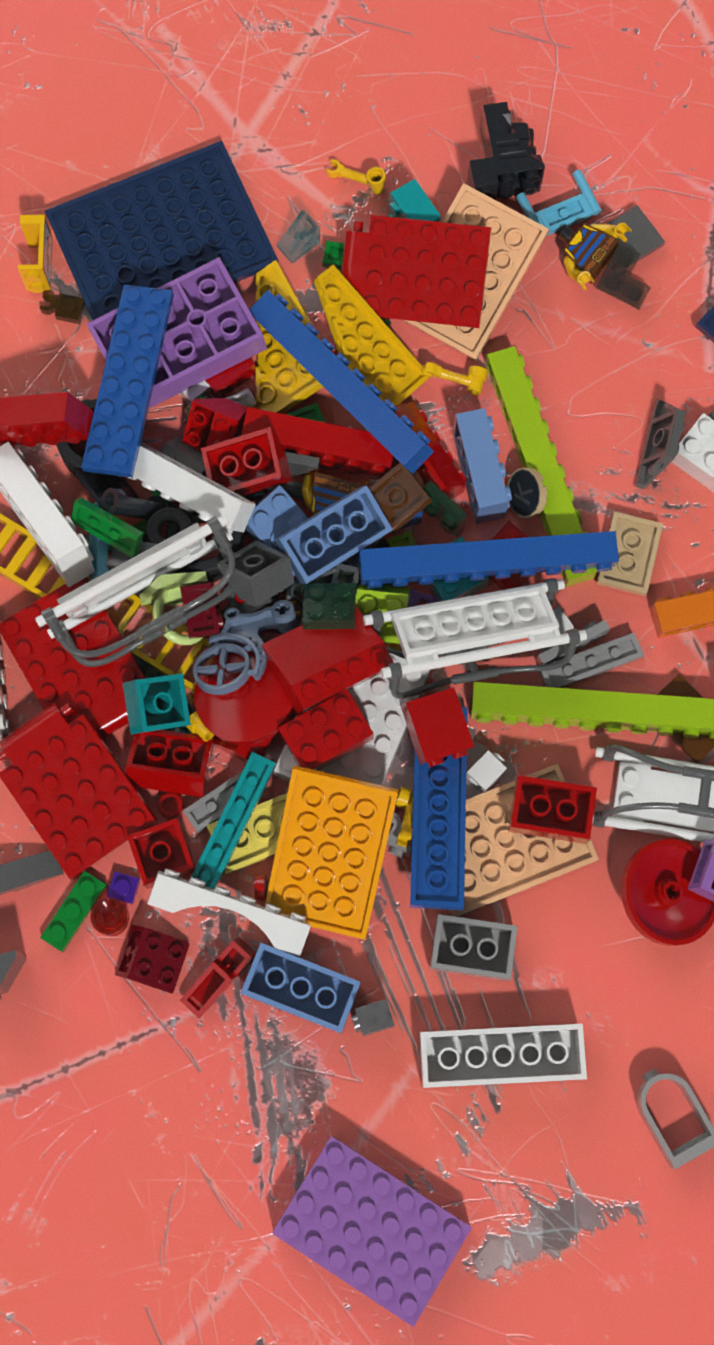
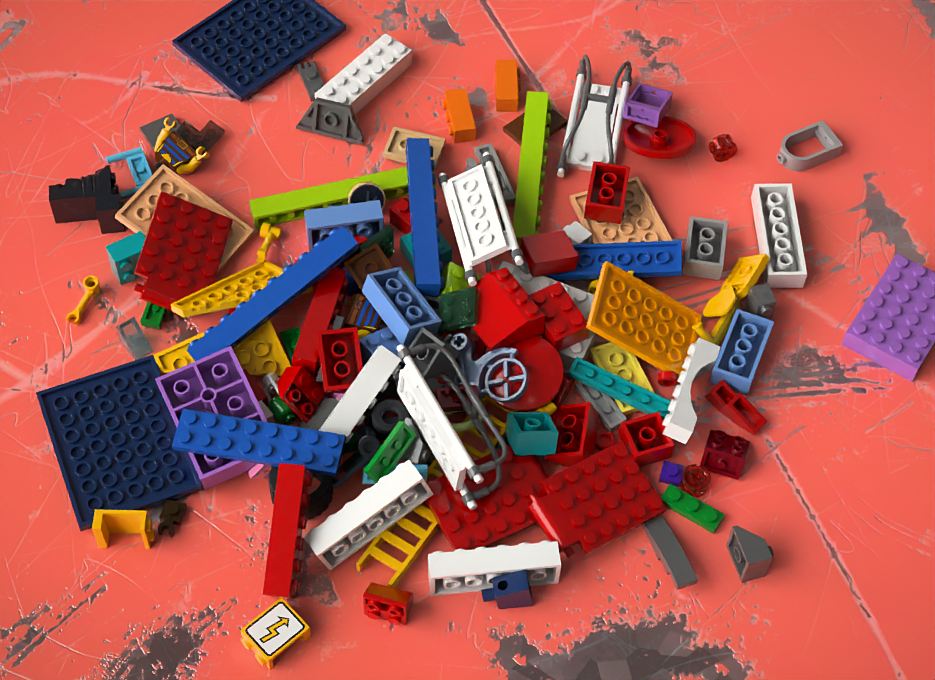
camera: 90 degrees left, 20 degrees down
none -> yellow plate [692,254,770,345]
none -> clear red wheel [708,134,738,162]

